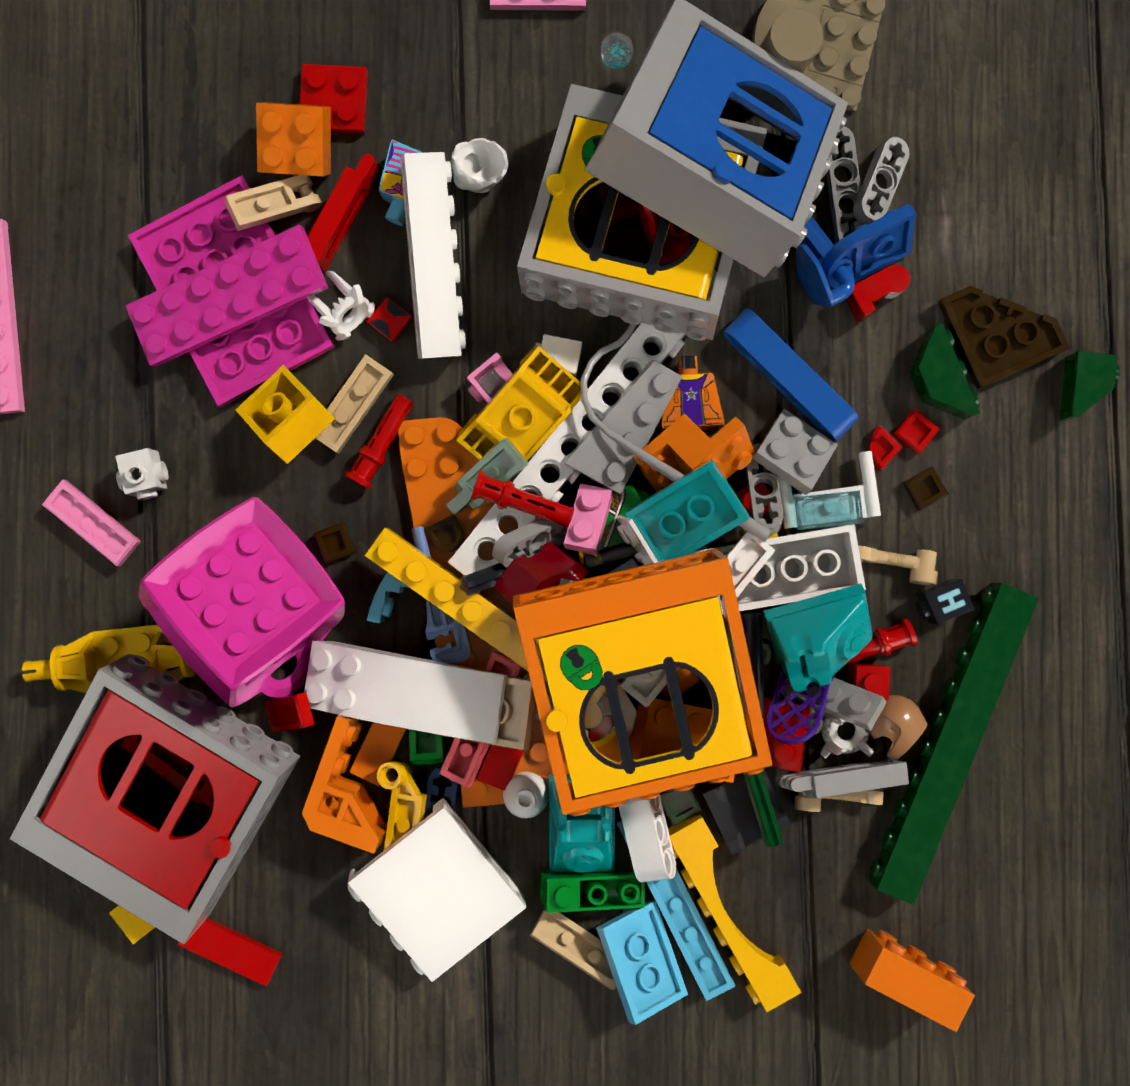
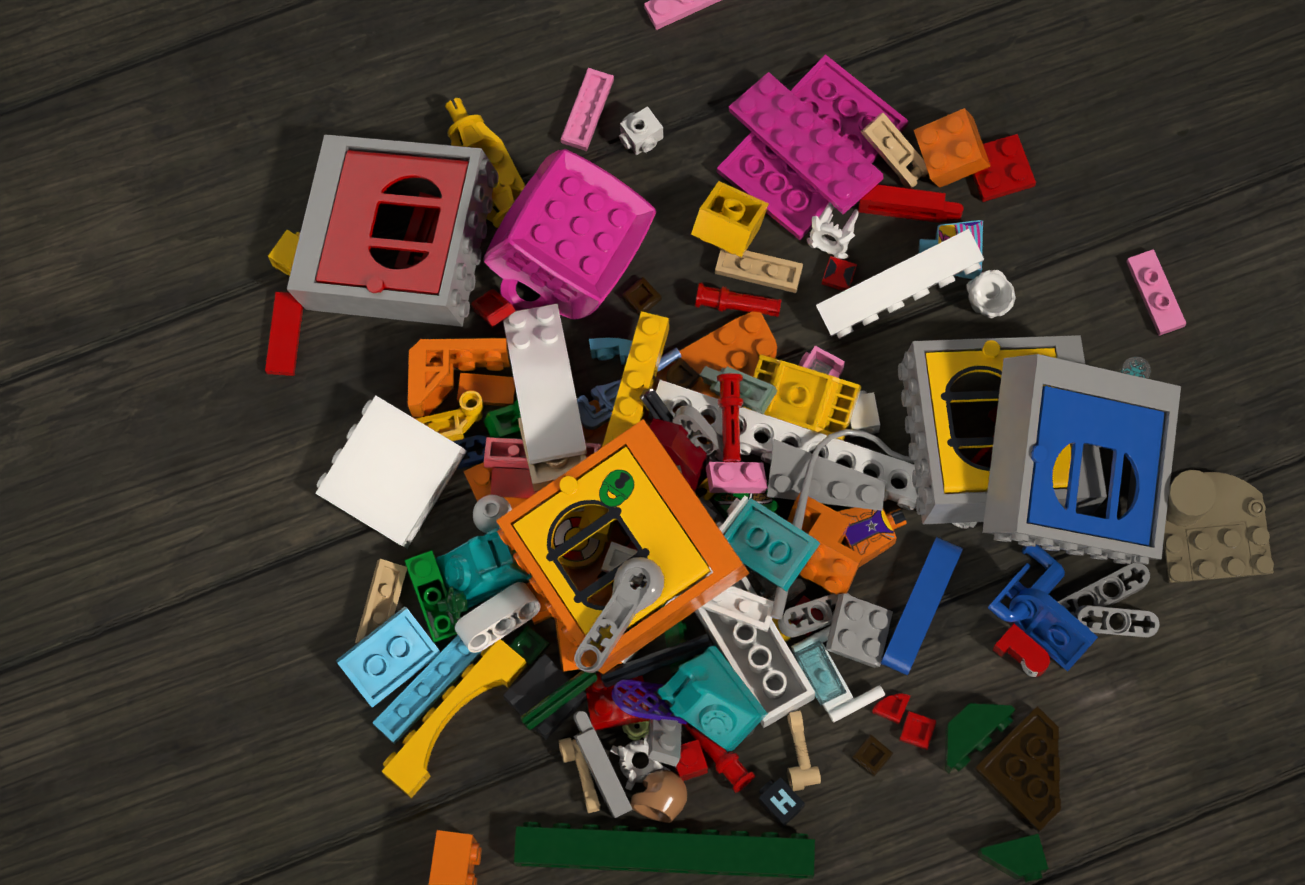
camera: 70 degrees right, 15 degrees down
none -> dark green plant [437,586,468,619]
none -> light grey beam [574,557,664,673]

